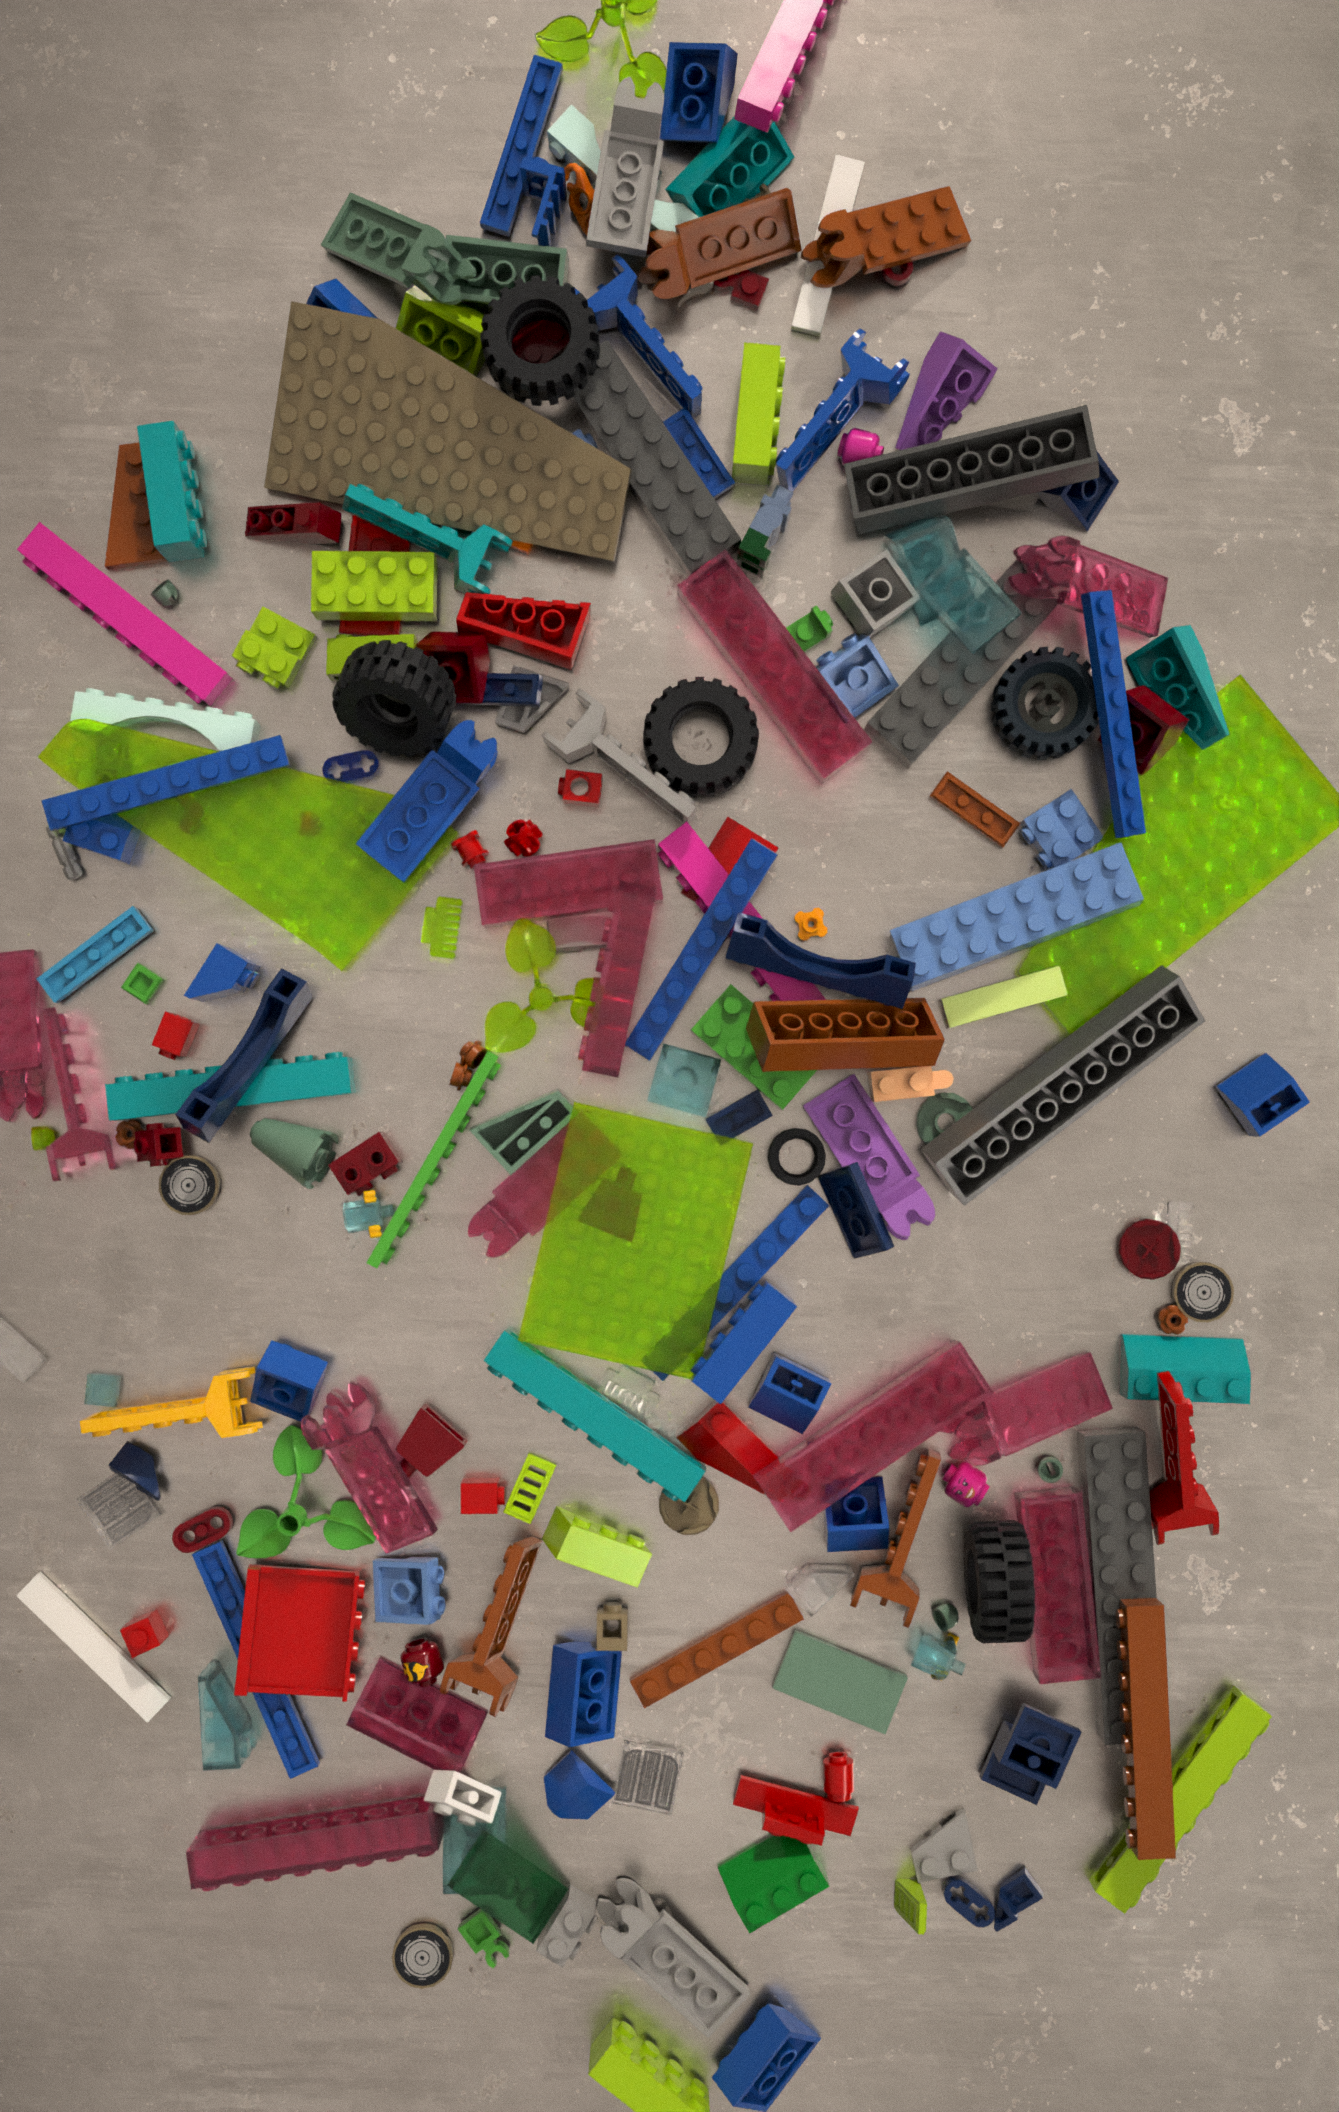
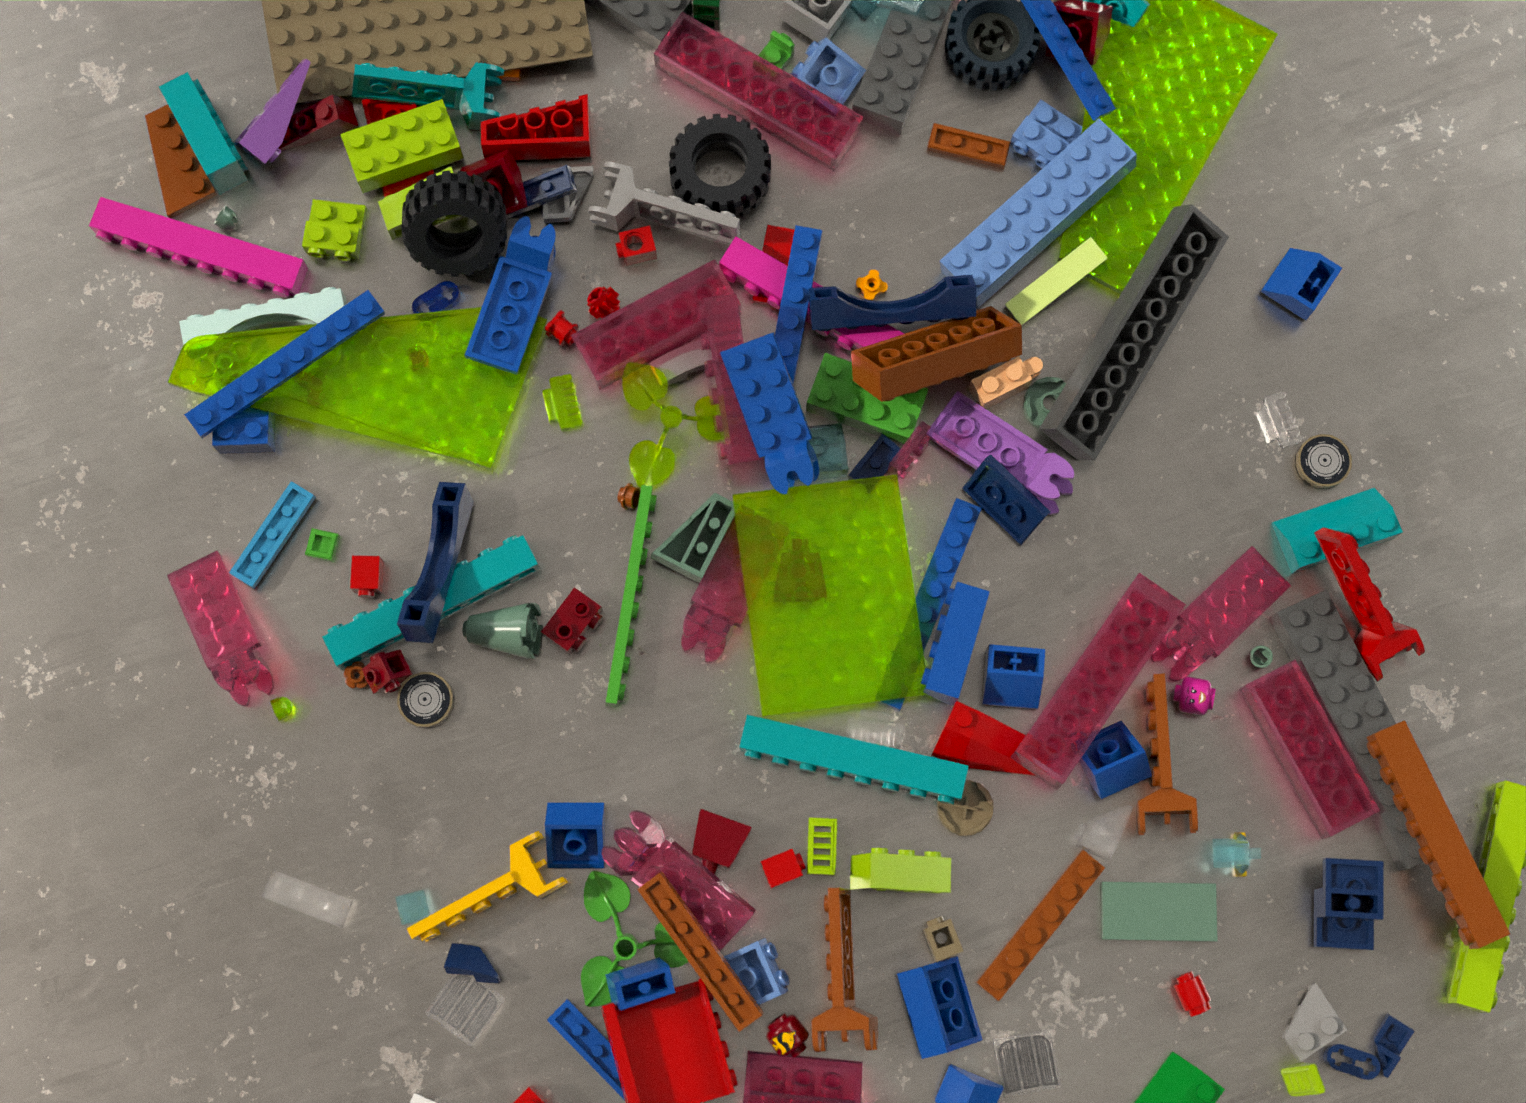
camera: 20 degrees left, 10 degrees down
clear pink hinge [42,1007,116,1182] -> none
light grey axle [46,825,83,880] -> none
dark red plate [172,1506,233,1553] -> none
blue slope [184,943,260,1002] -> none
clear light blue piece [341,1190,394,1238] -> none
dark orange plate [449,1062,473,1091] -> none
red bracket [733,1775,859,1846] -> none
black tyre [768,1128,826,1186] -> none
sand green hinge [933,1603,959,1631] -> none
black tyre [964,1520,1035,1644] -> none
dark red tile [1119,1219,1181,1280] -> none
dark orange plate [1158,1305,1188,1335] -> none
none -> medium lavender wedge [234,59,311,164]
none -> blue brick [605,957,675,1010]
none -> dark orange plate [637,871,764,1032]
none -> blue hinge [720,332,820,494]
none -> clear pink plate [886,421,931,483]

